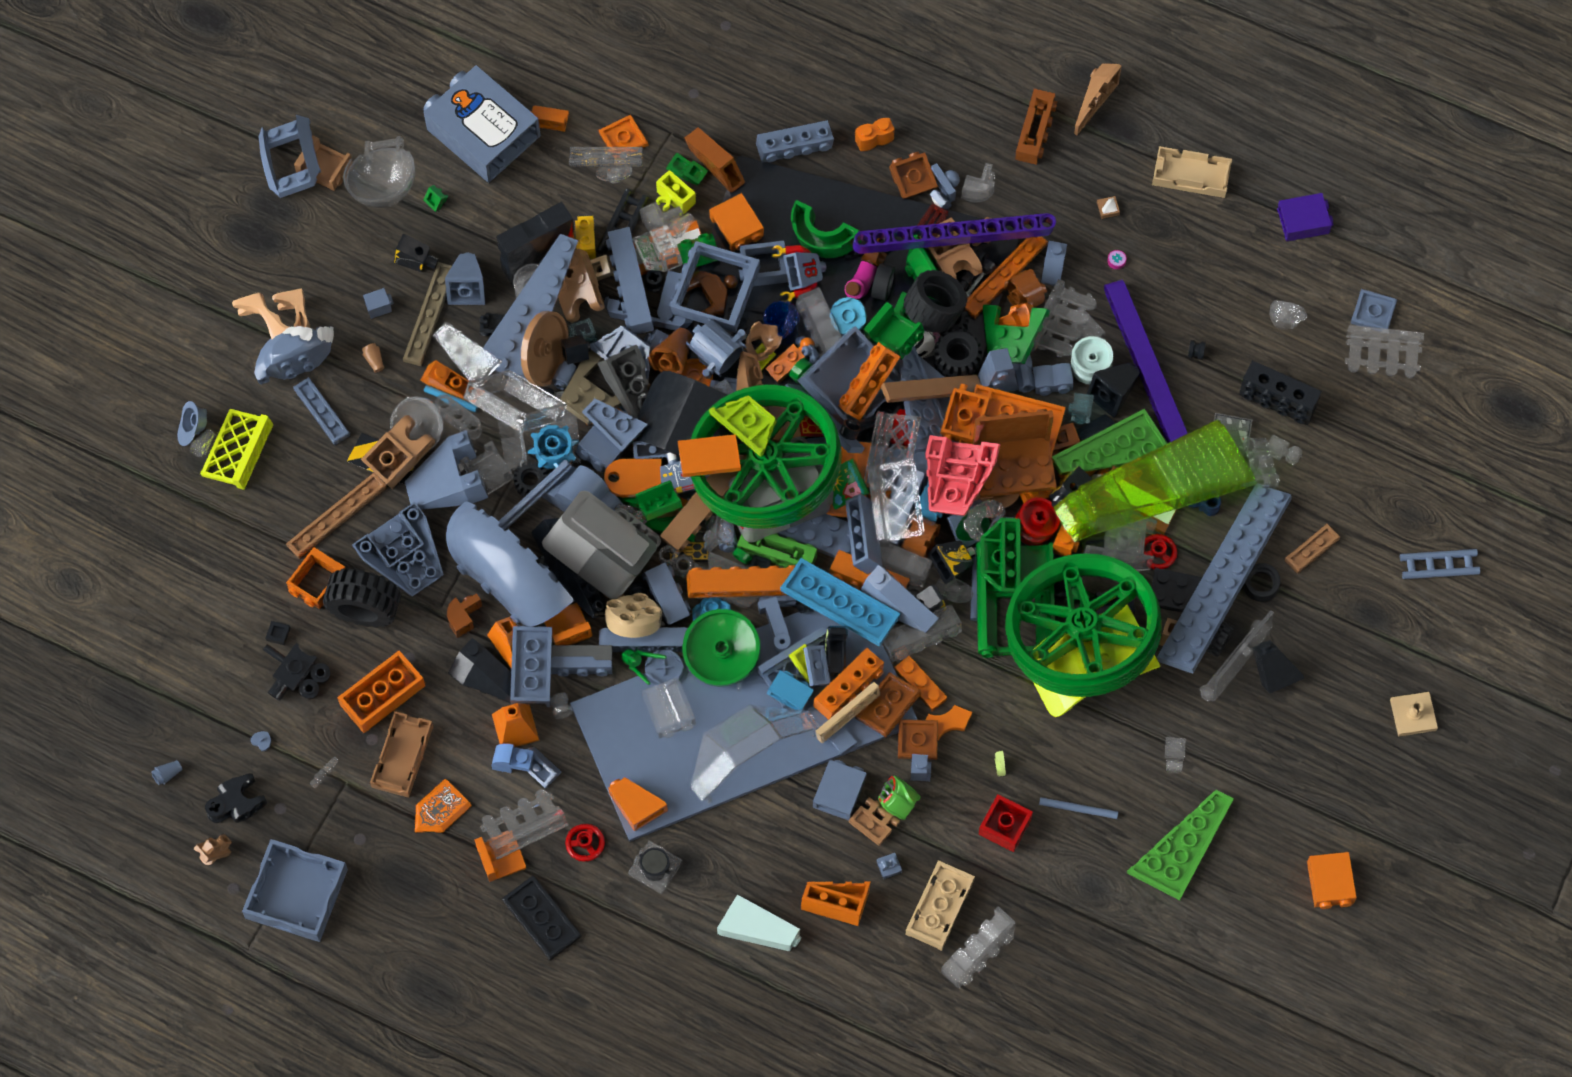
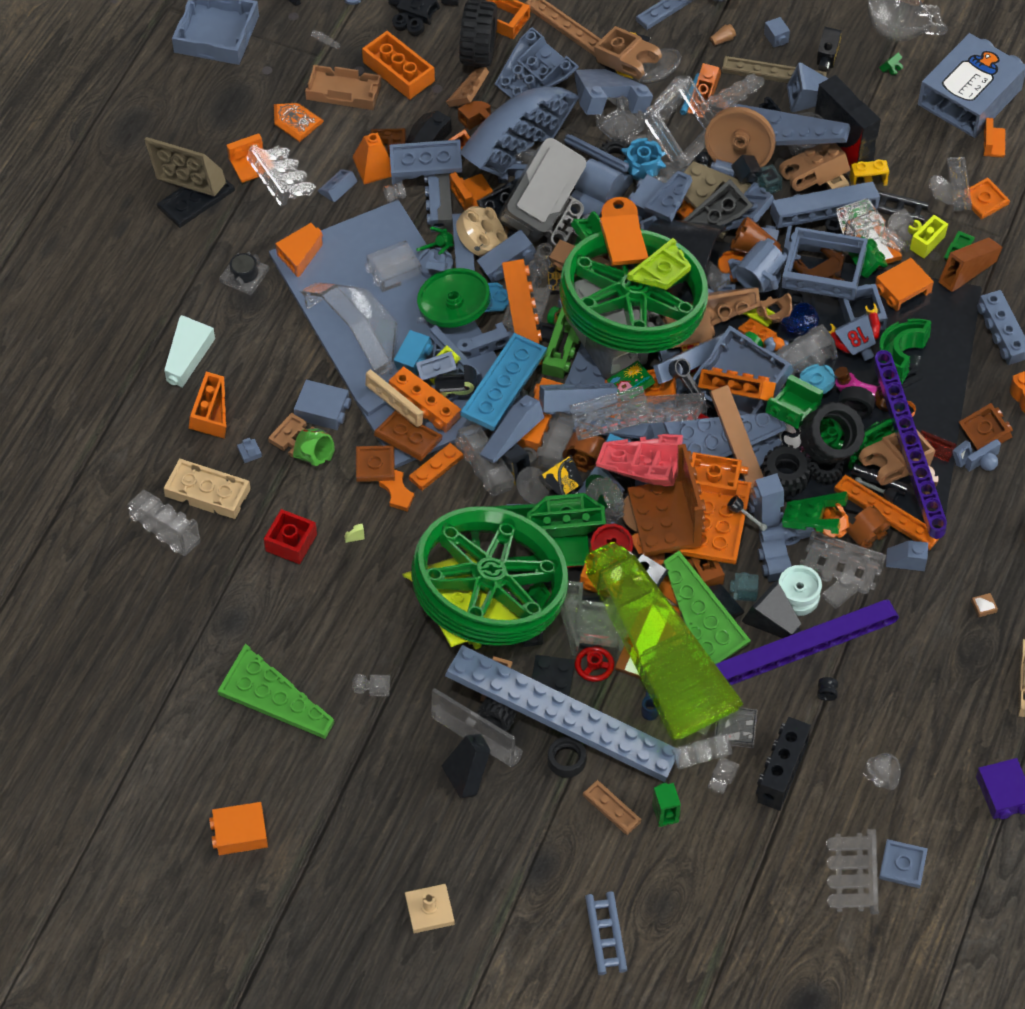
camera: 85 degrees right, 10 degrees down
medium blue brick [491,744,534,773] -> none
red piece [565,824,605,862] -> none
sand blue brick [911,754,931,781] -> none
clear brick [961,163,995,203] -> none
sand blue bar [1039,797,1118,819] -> none
tile [1107,250,1127,269] -> none
none -> dark tan slope [144,137,226,196]
none -> reddish brown tile [370,128,406,154]
none -> sand blue tile [426,252,447,271]
none -> medium nougat wing [446,67,489,107]
none -> green brick [652,783,681,827]
none -> hinge [727,495,767,531]

